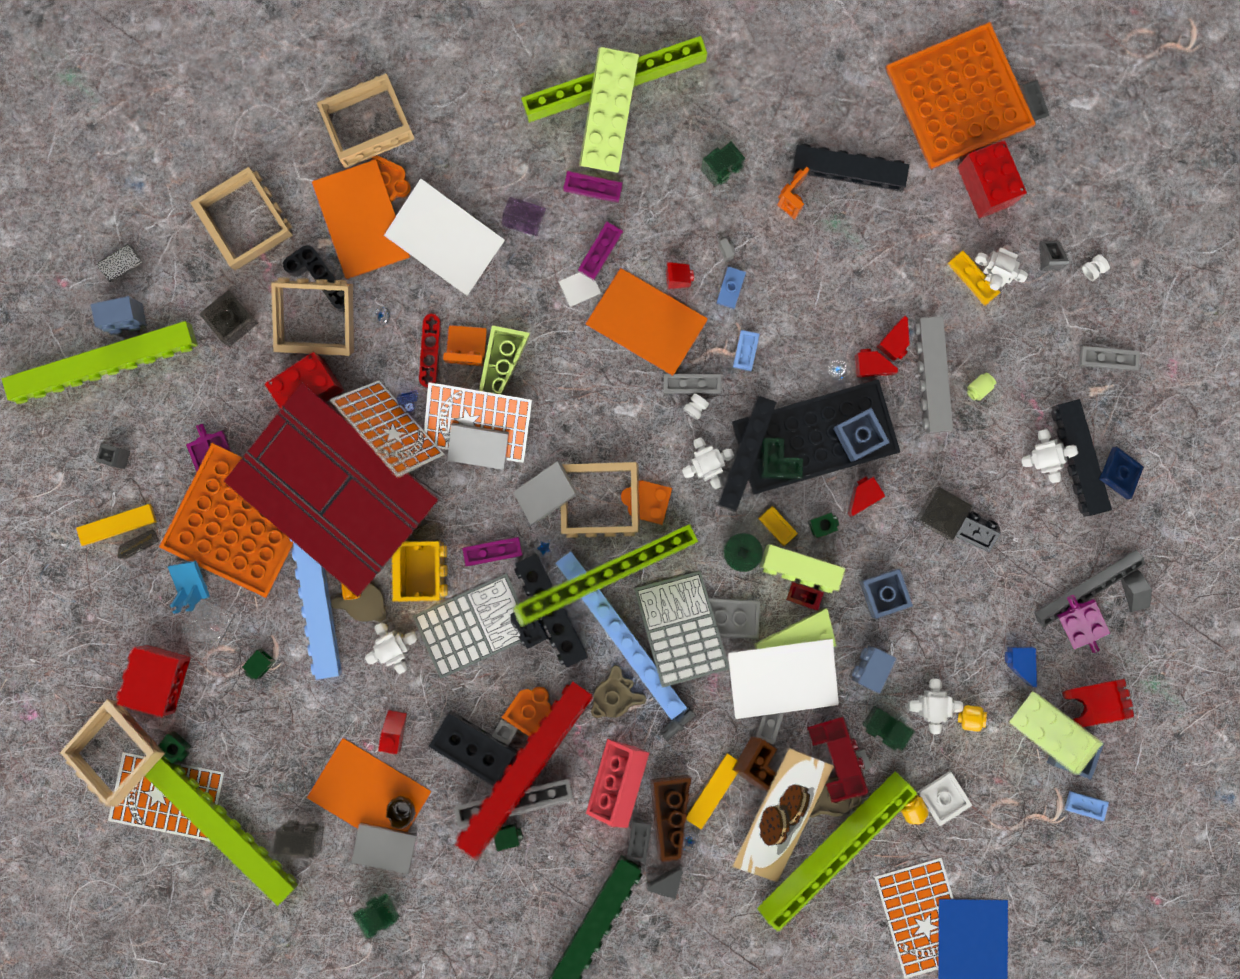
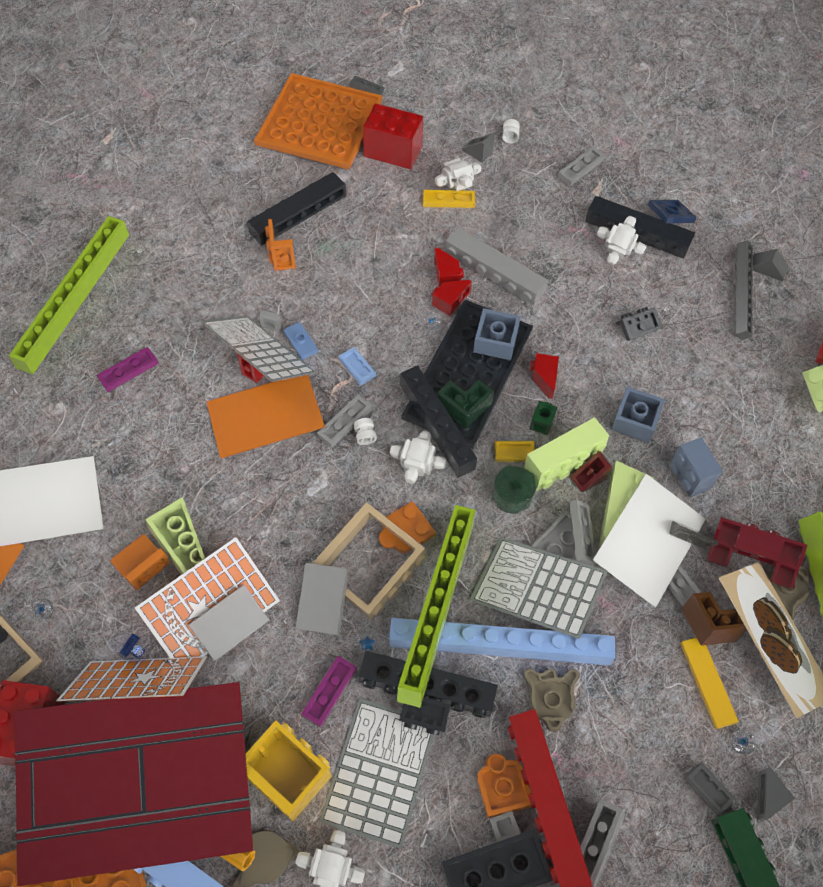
camera: 50 degrees left, 25 degrees down
red beam [419,314,441,388] -> none
clear purple bracket [502,197,546,236] -> none
white sticker [559,272,601,307] -> none
magenta plate [578,222,623,281] -> none
yellowish green brick [579,47,639,173] -> none
coral slope [586,739,649,828] -> none
reddish brown wedge [650,775,692,862] -> none
dark grey pin [659,706,696,741] -> none
clear green brick [701,141,746,187] -> none
clear green brick [862,706,915,751] -> none
white piece [908,678,963,734] -> none
clear smoke brick [915,487,973,540] -> none
yellow head [958,705,987,732] -> none
yellowish green brick [967,373,996,401] -> none
blue slope [1005,647,1037,687] -> none
plate [1057,595,1110,653] -> none
none -> sticker [201,315,317,382]
none -> light grey plate [570,499,597,566]
none -> clear smoke slope [669,520,718,550]

